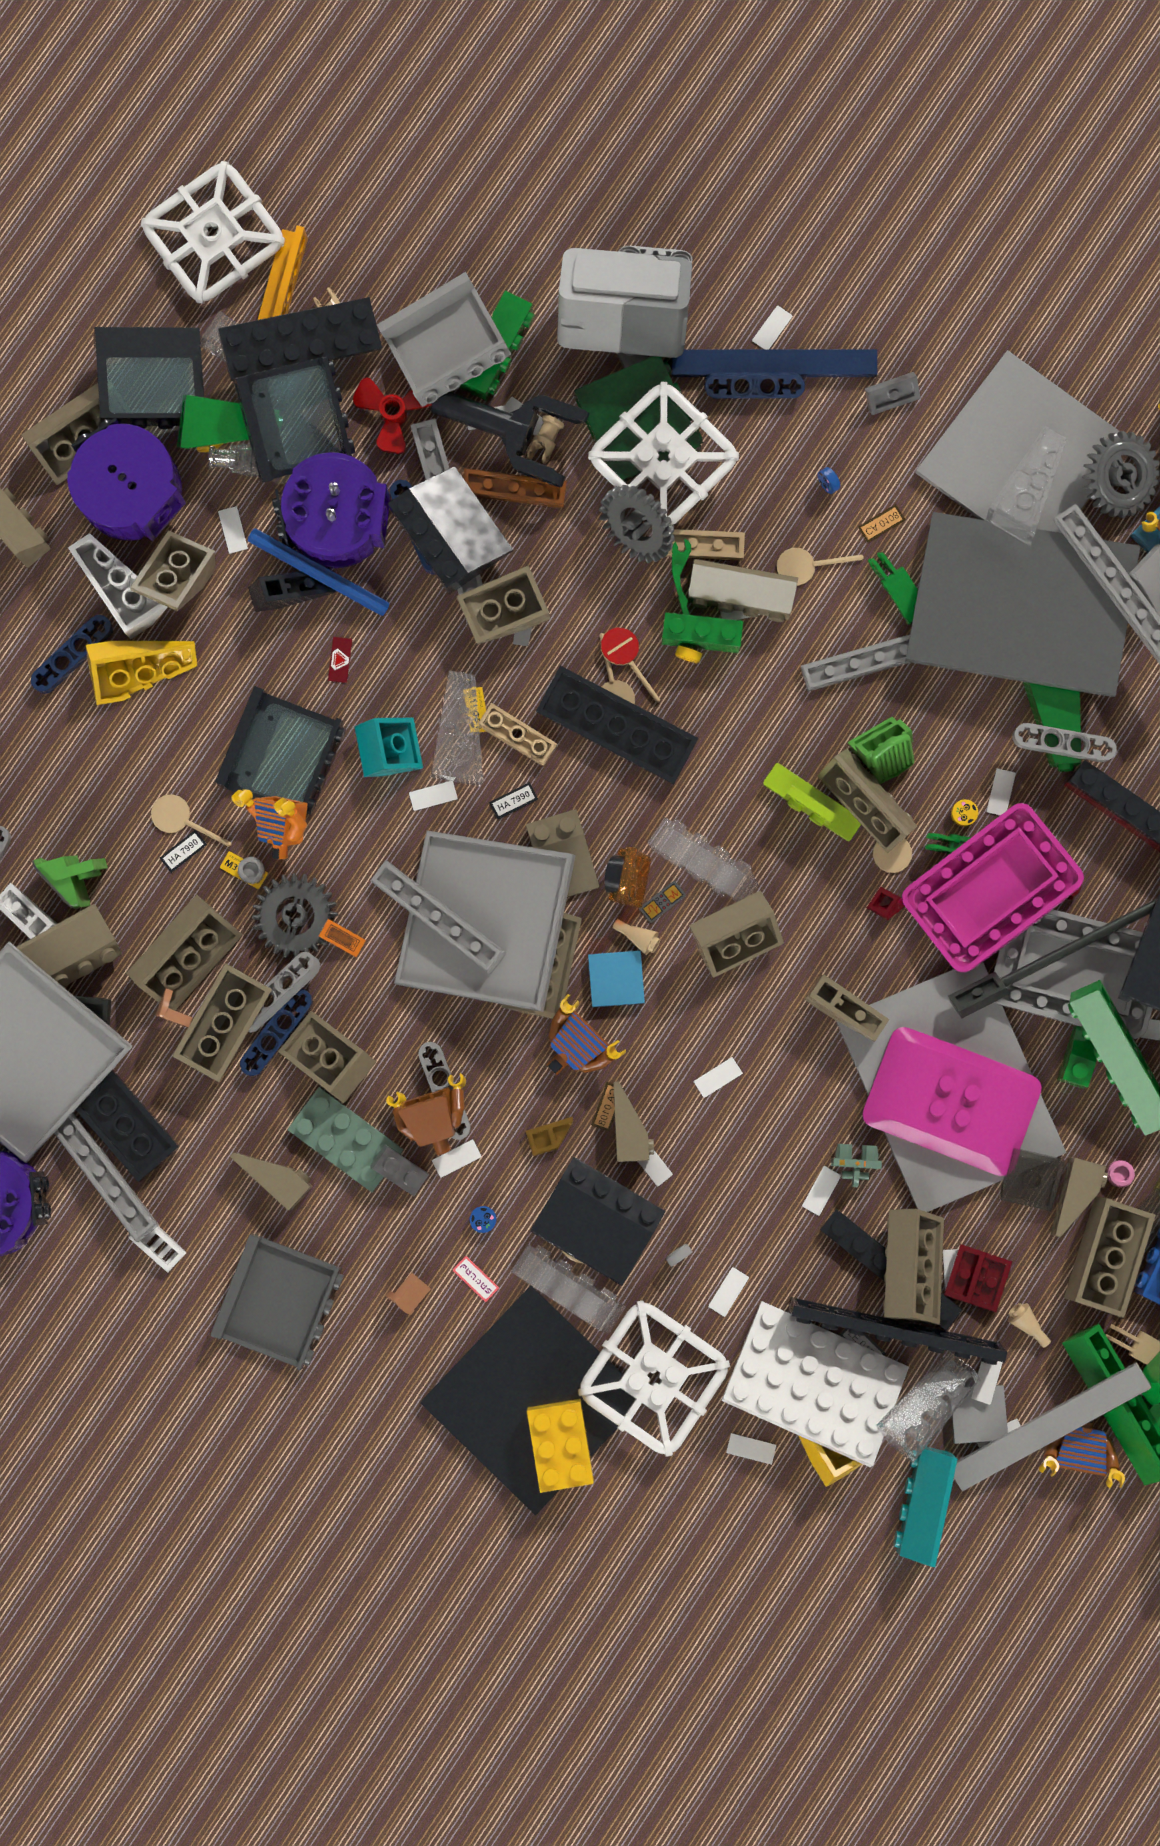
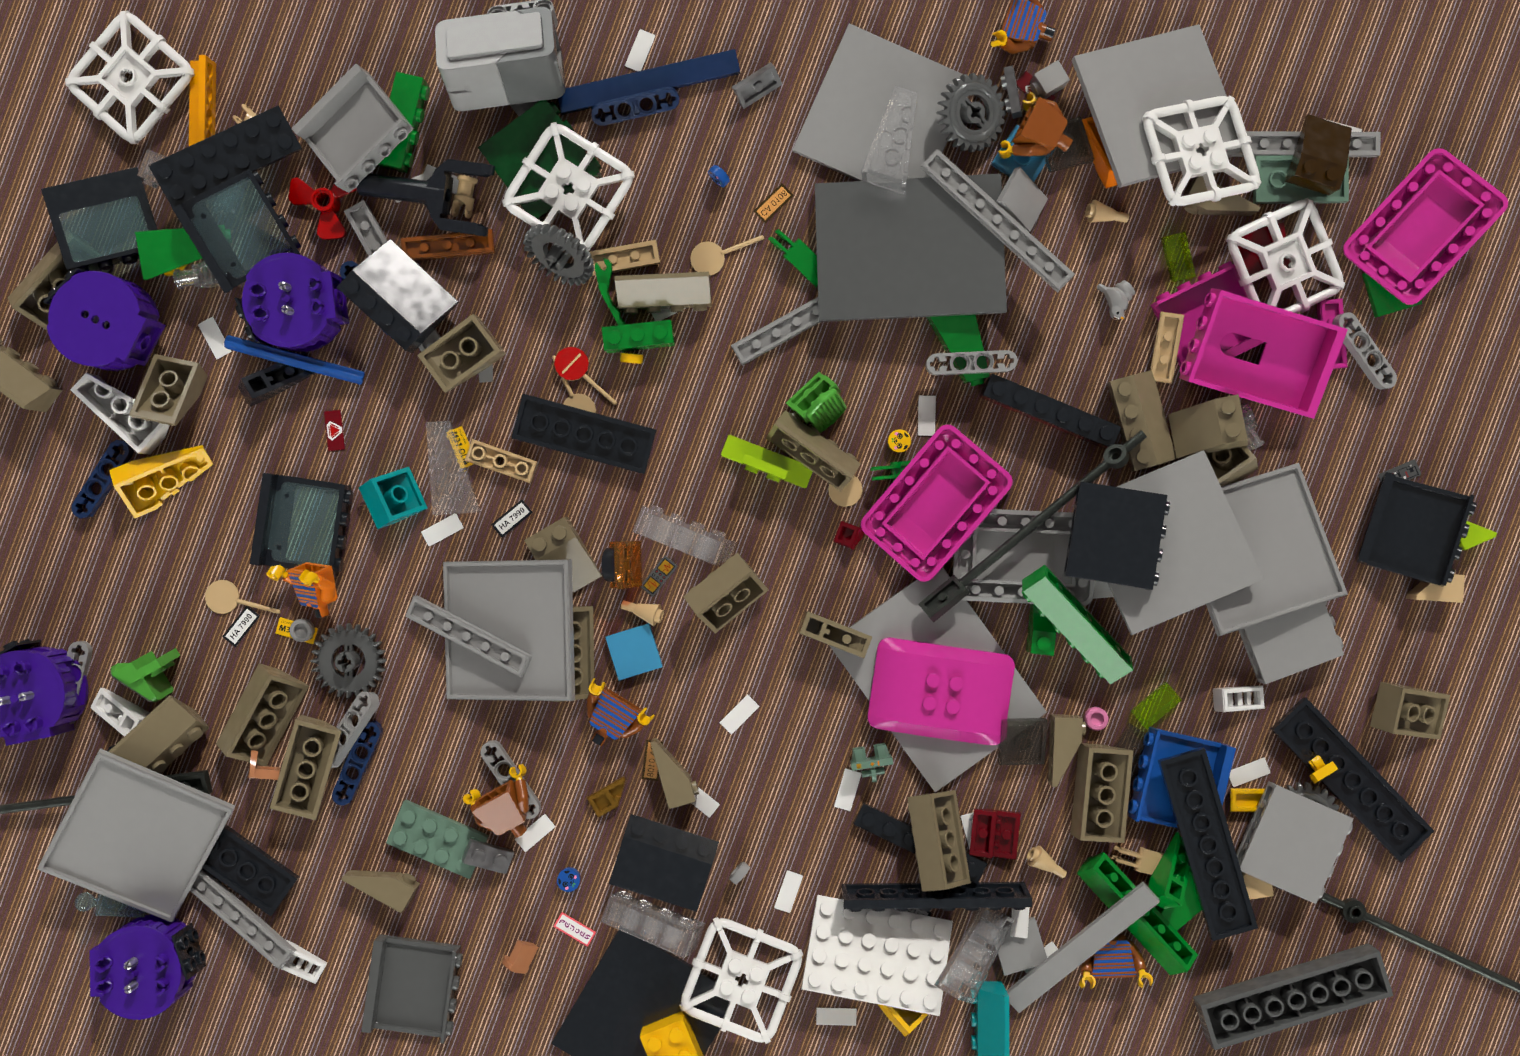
camera: 15 degrees left, 5 degrees up
dark tan slope [278,1011,376,1104] -> none
sticker [319,919,366,957] -> none

